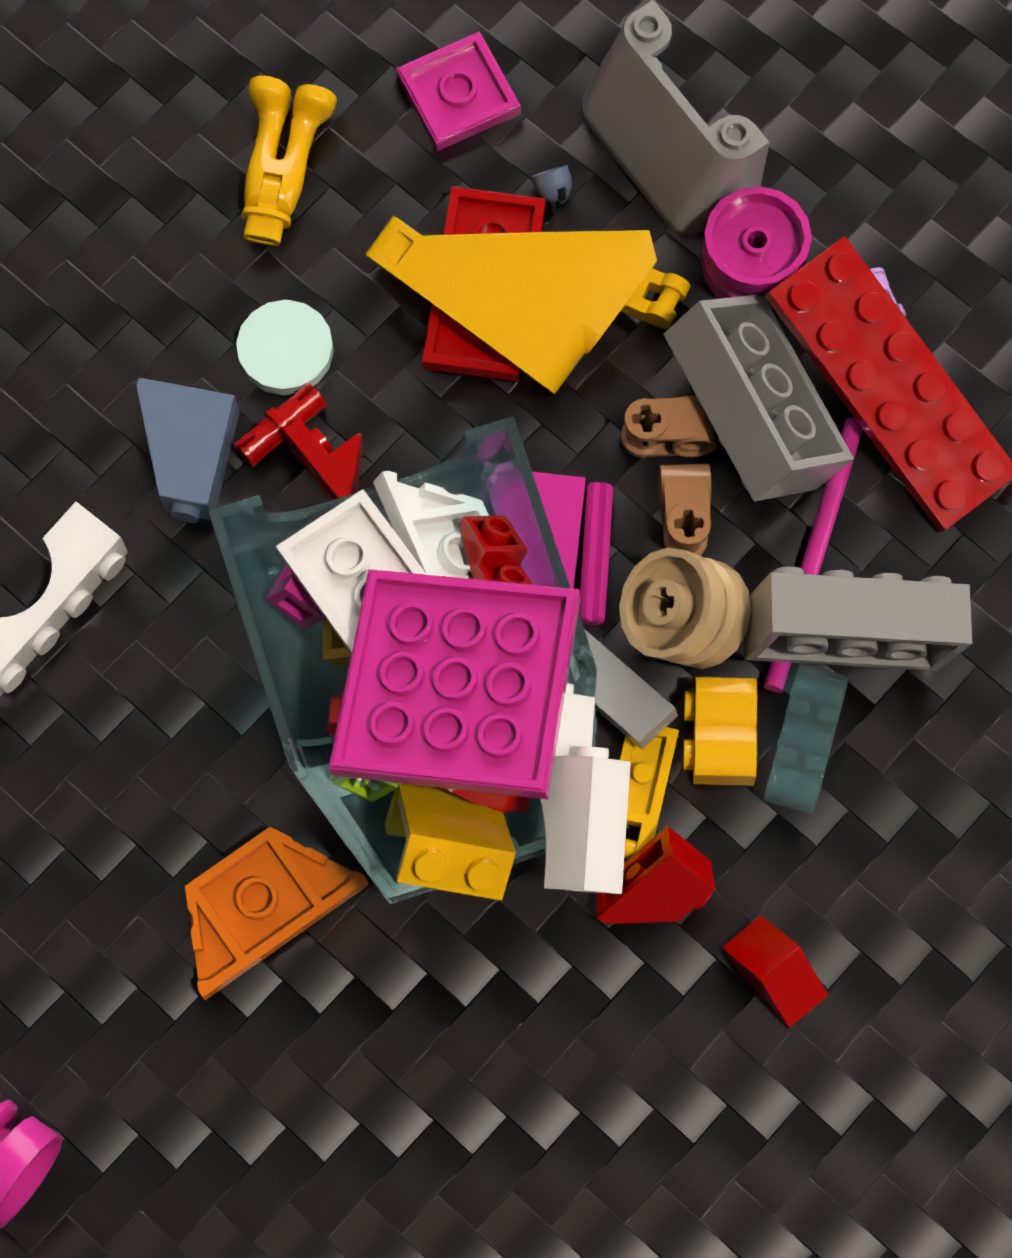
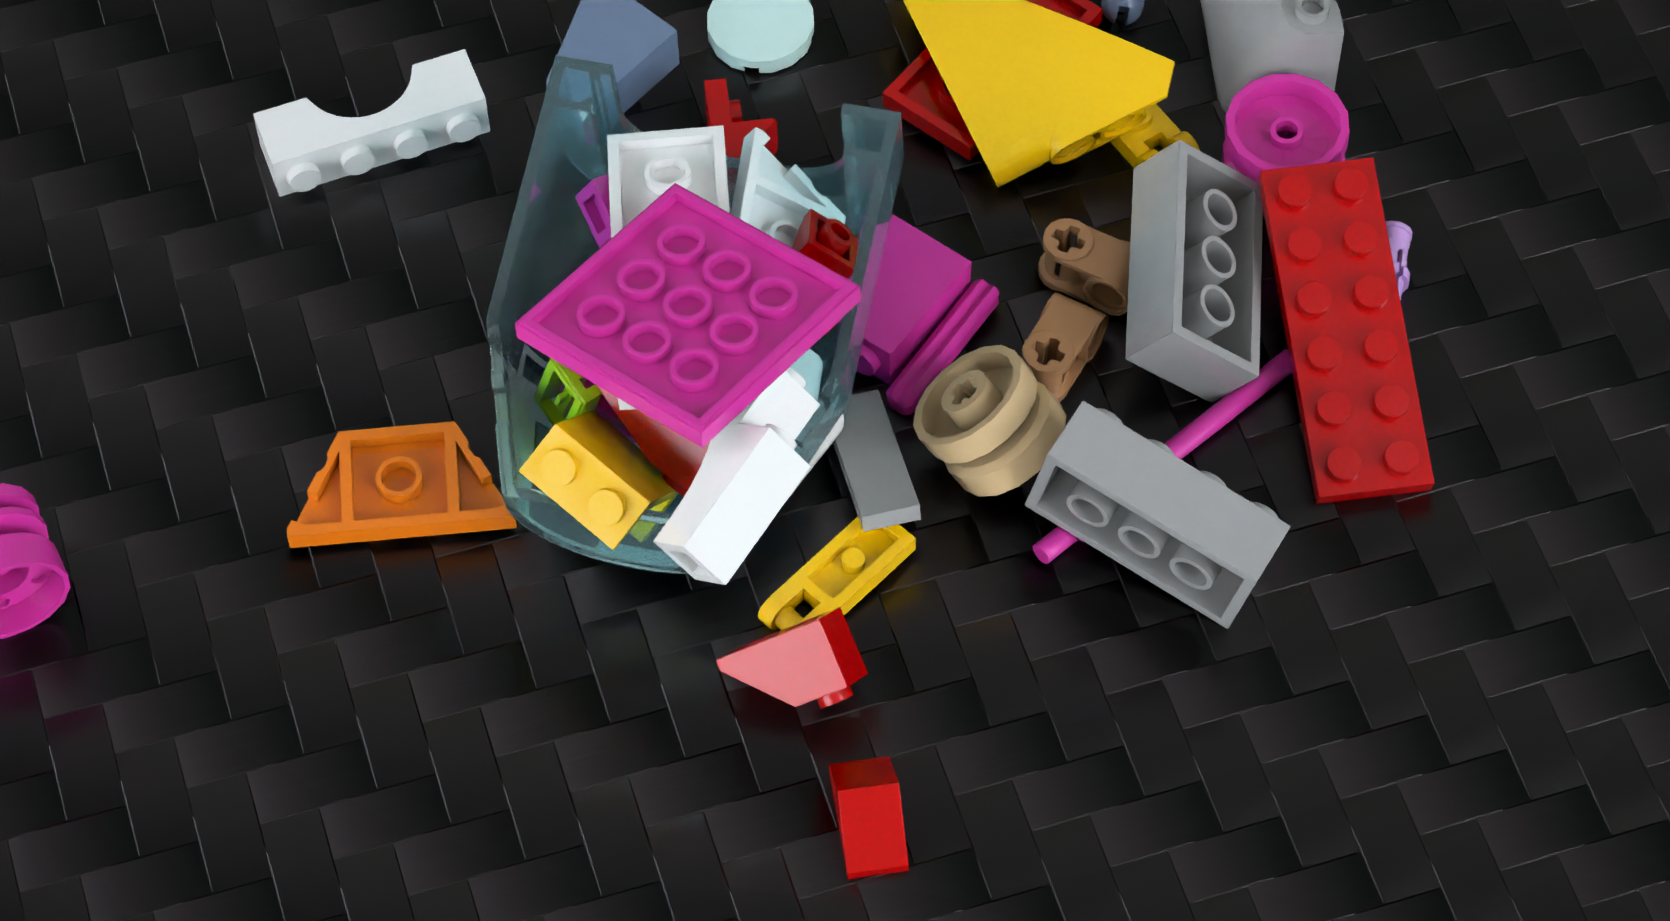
camera: 30 degrees right, 15 degrees down
red pin [233,382,327,468] -> none
yellow brick [683,677,757,786] -> none
clear light blue beam [763,663,849,815] -> none

